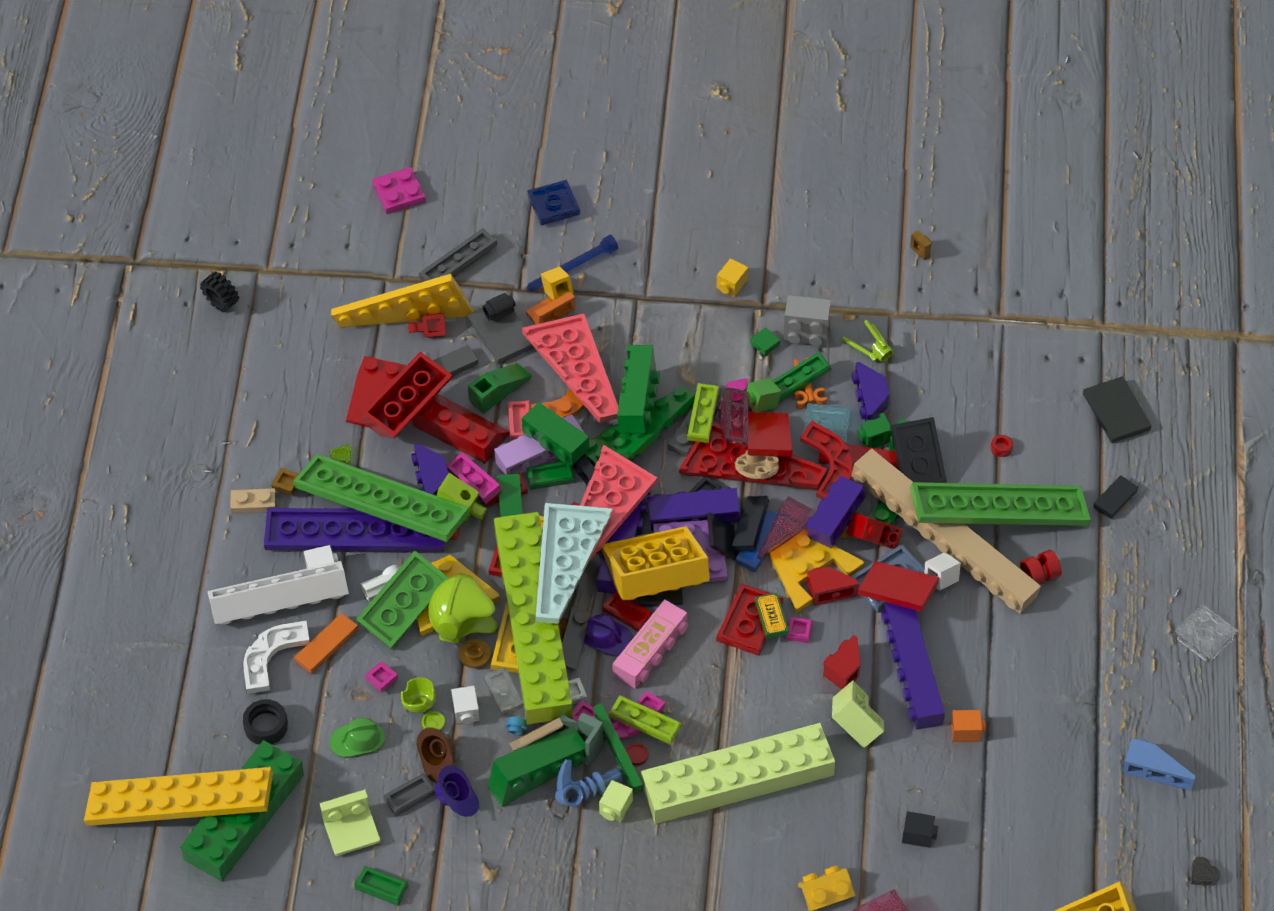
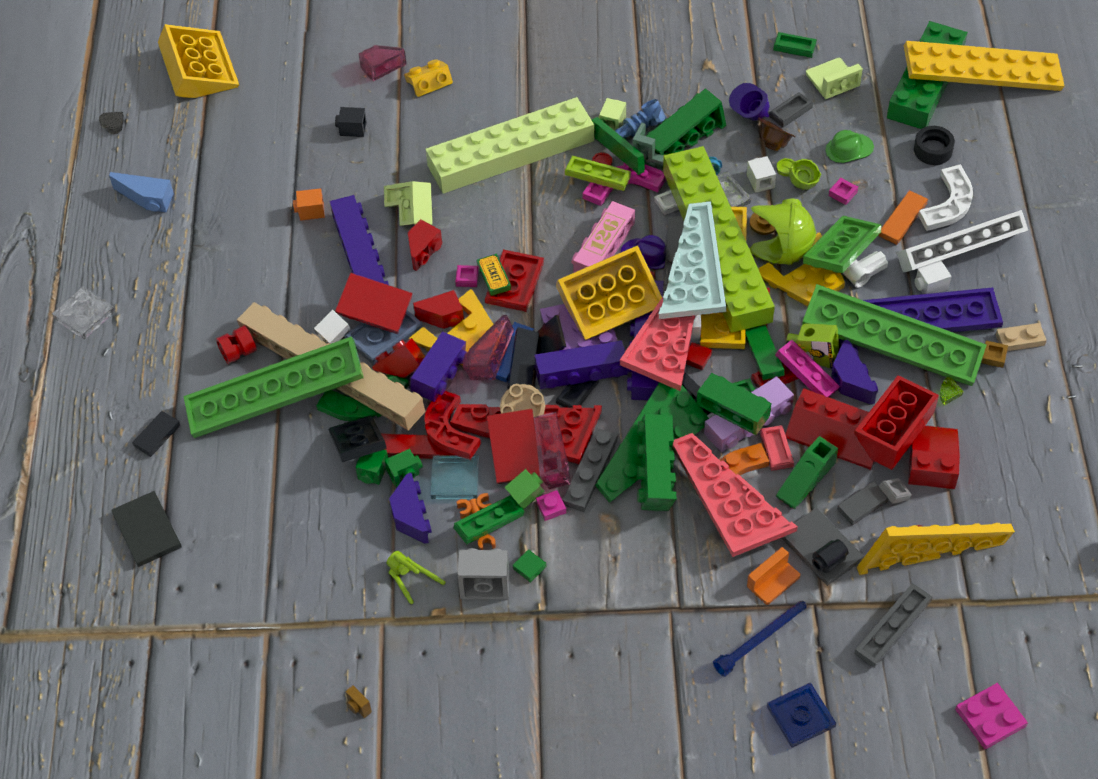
camera: 175 degrees right, 0 degrees up
tan tile [509,718,563,751] -> none
yellow brick [541,266,574,301] -> none
lime tile [687,383,719,443] -> none
yellow brick [717,258,748,297] -> none
red tile [991,435,1013,457] -> none

